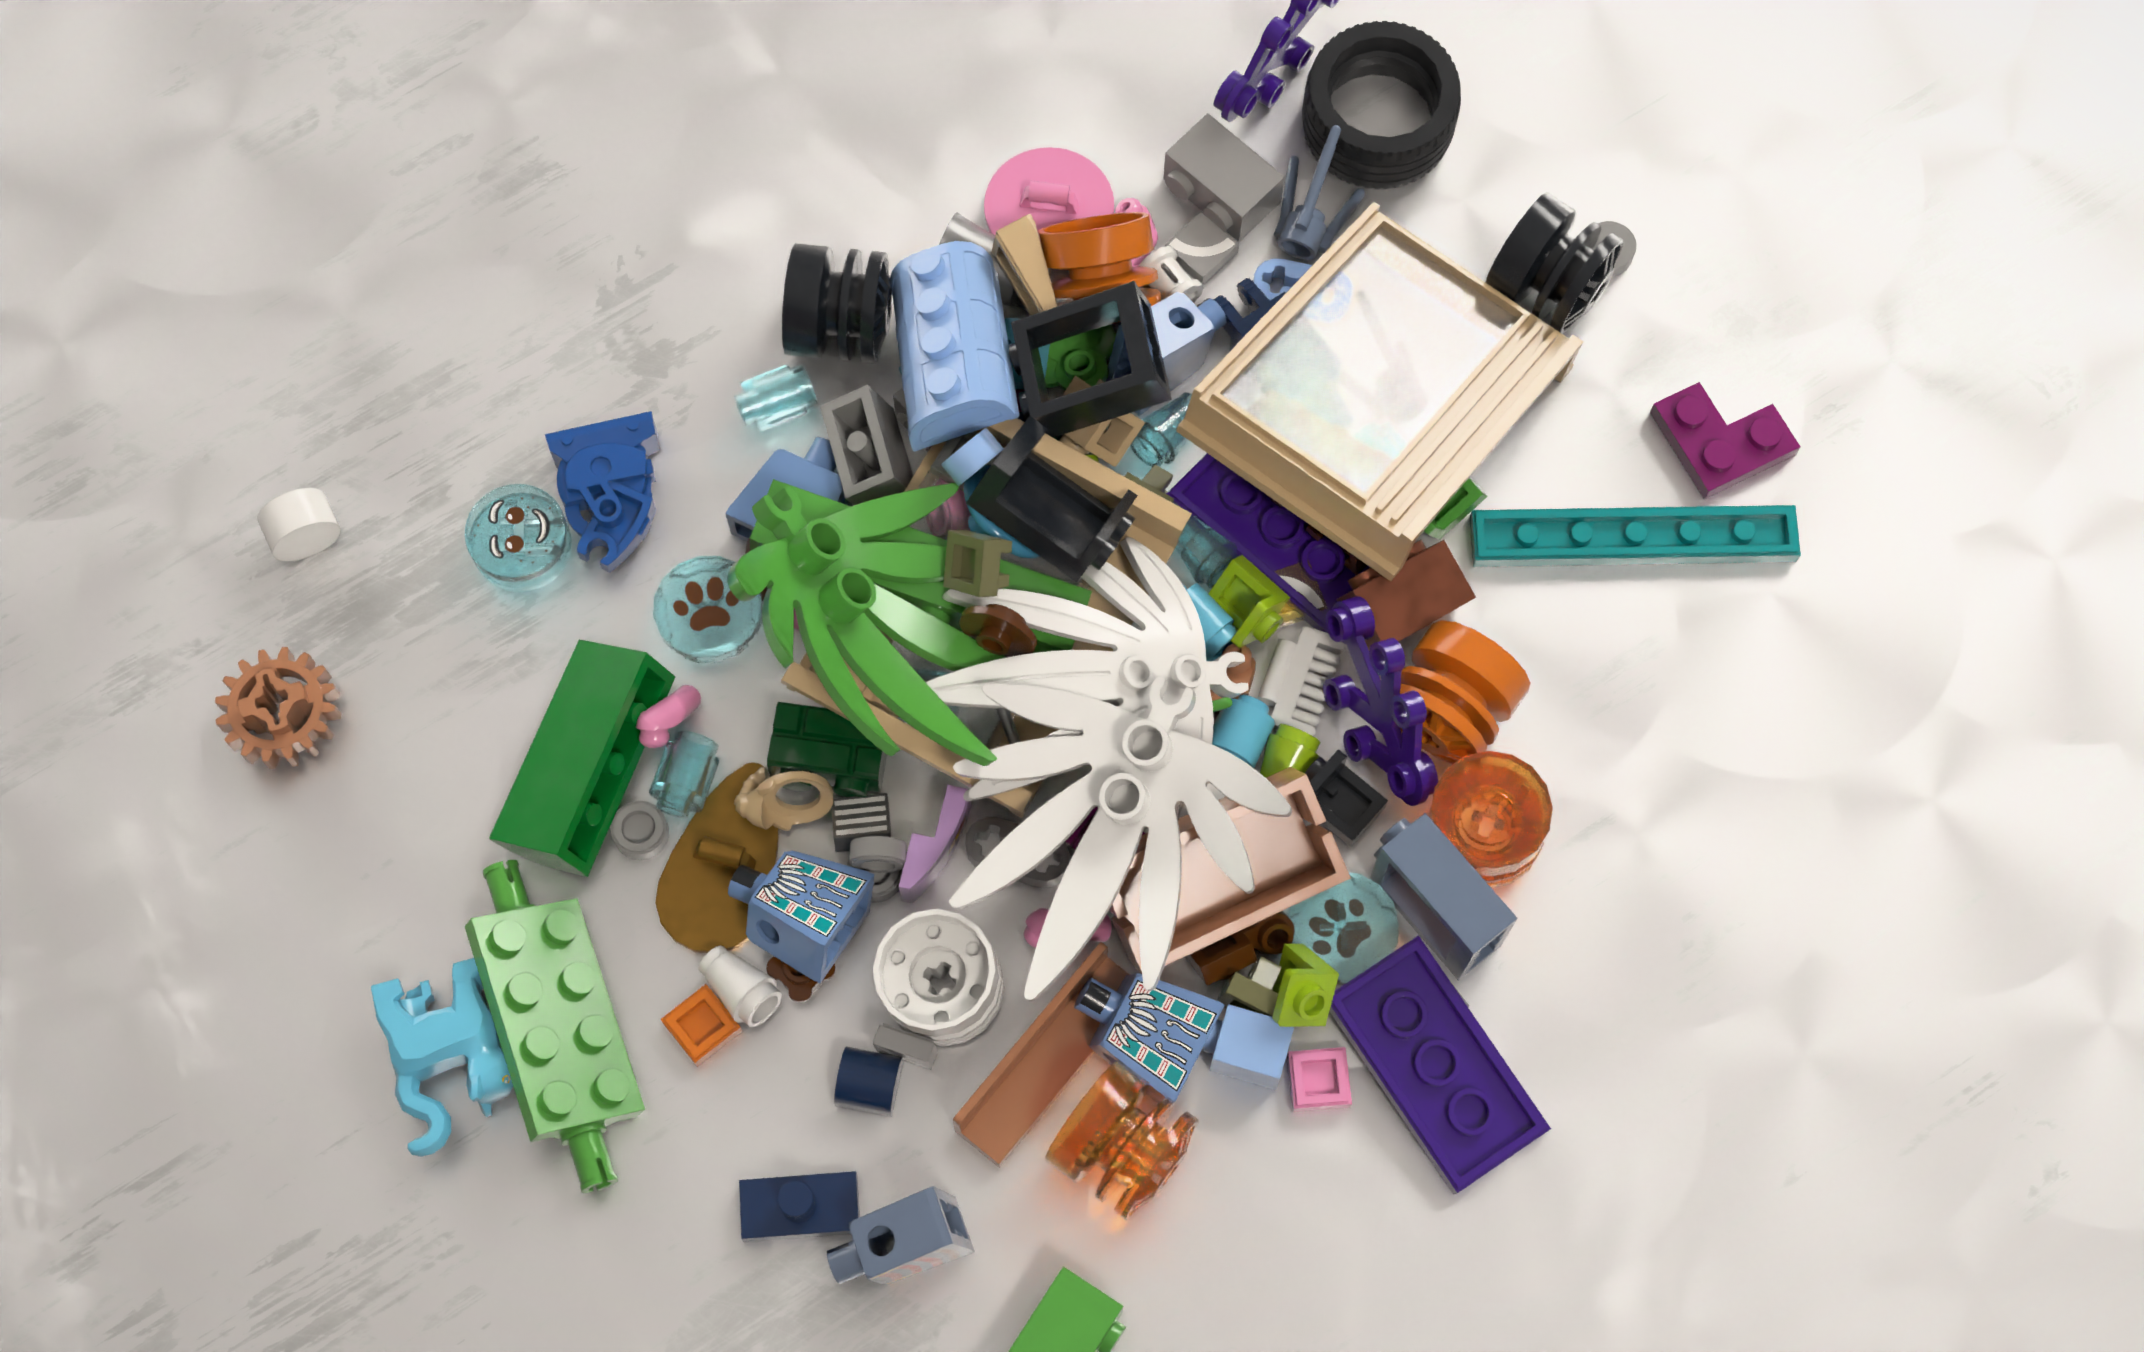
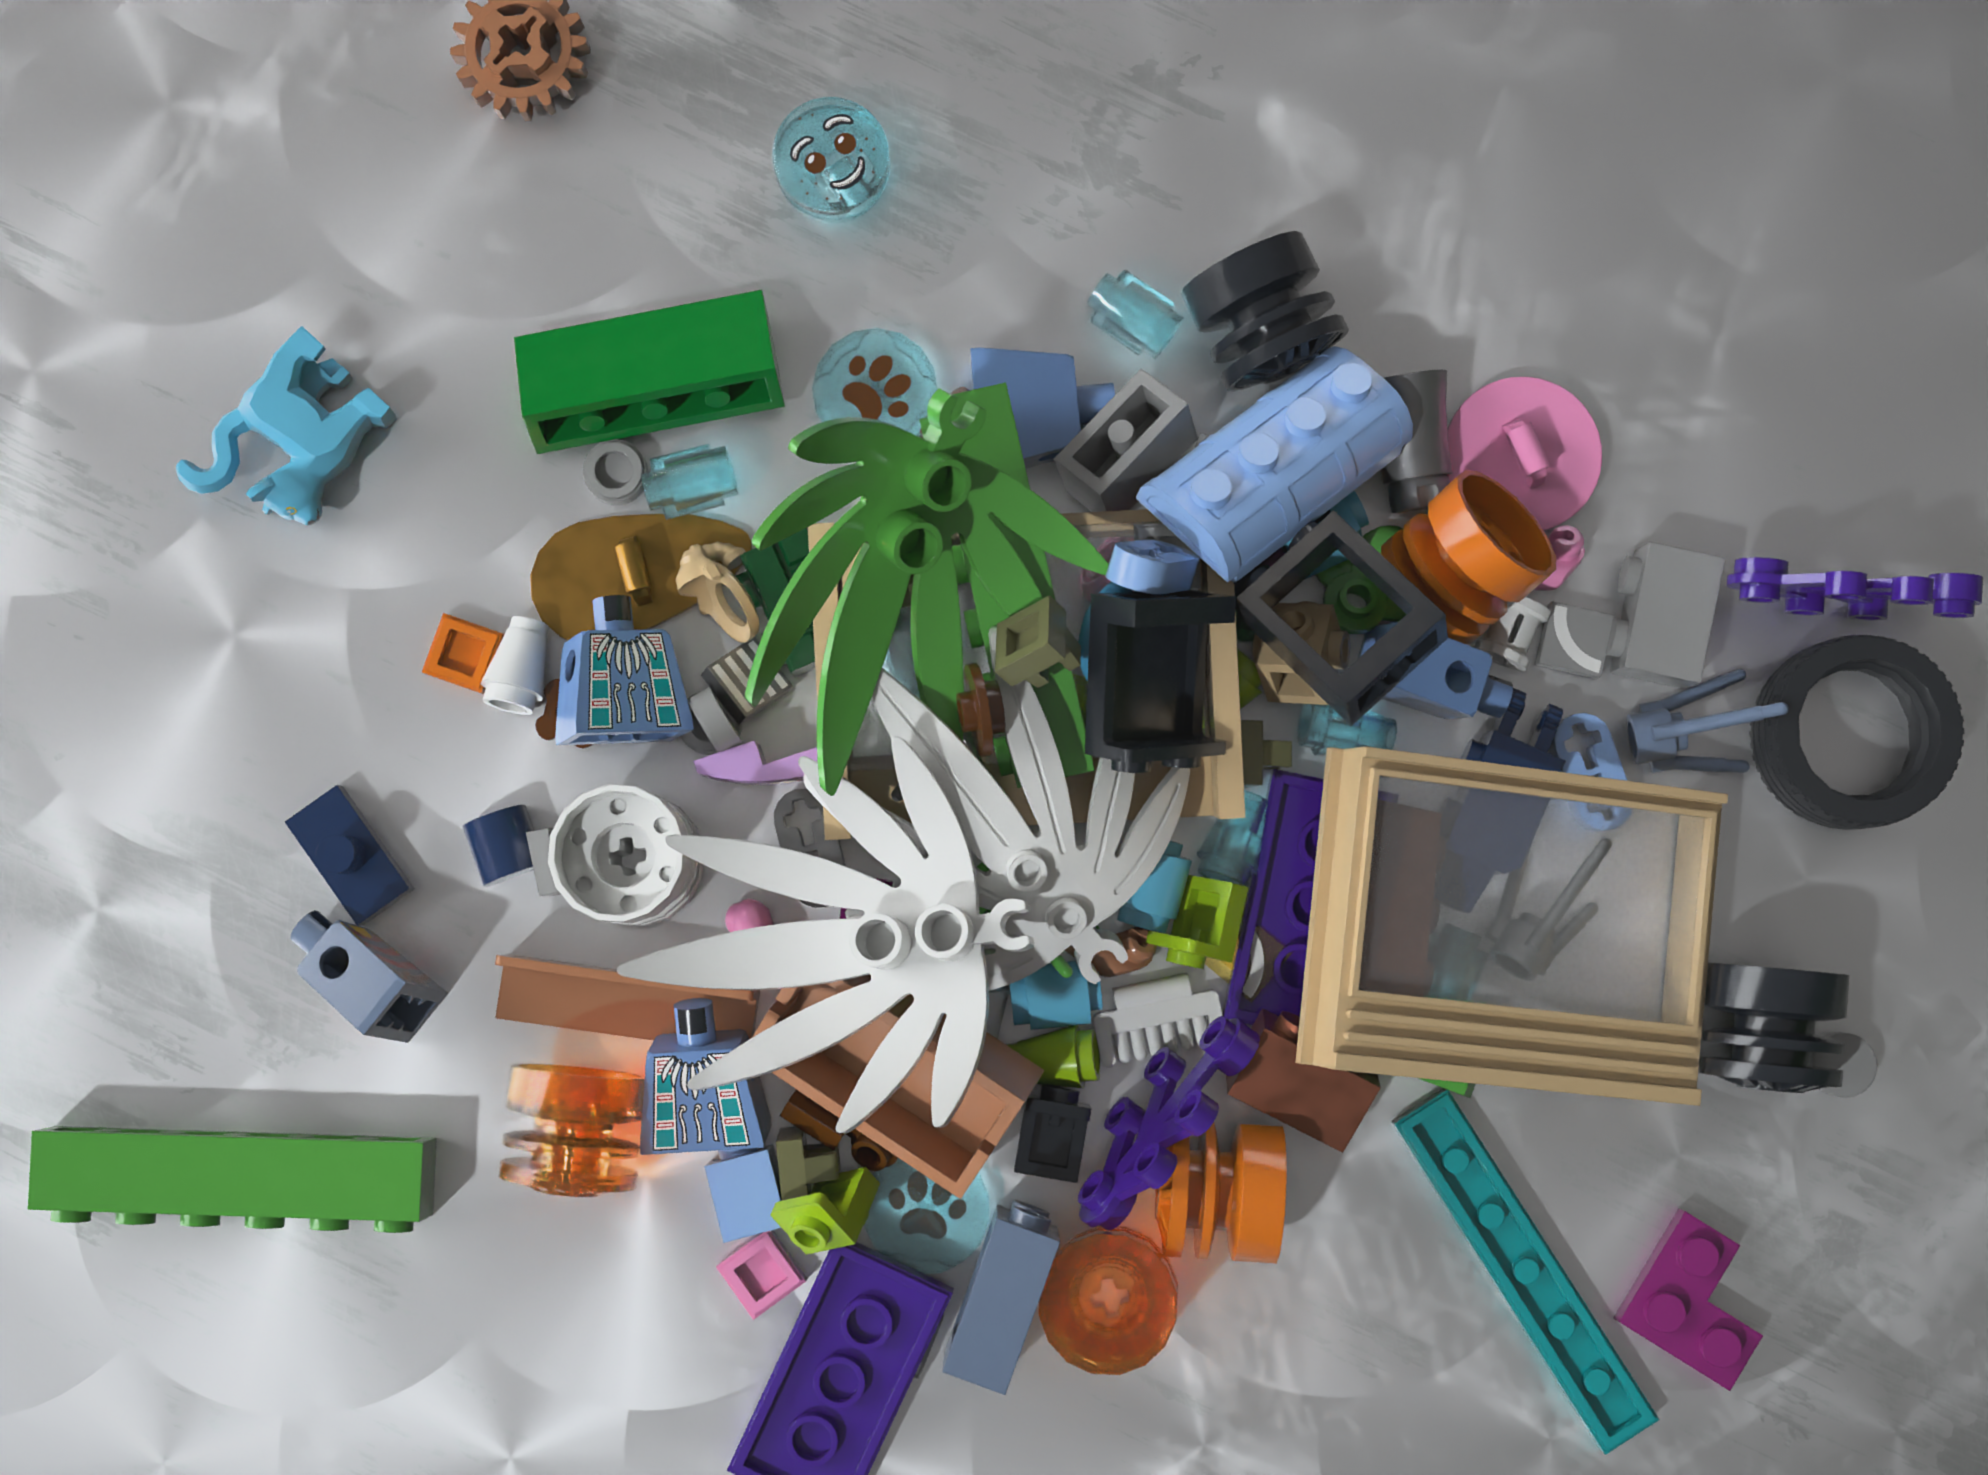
camera: 60 degrees right, 15 degrees up
plate [465,860,645,1194] -> none
blue piece [545,411,660,573] -> none
bright pink arm [636,685,701,748] -> none
tan slope [991,214,1058,316] -> none

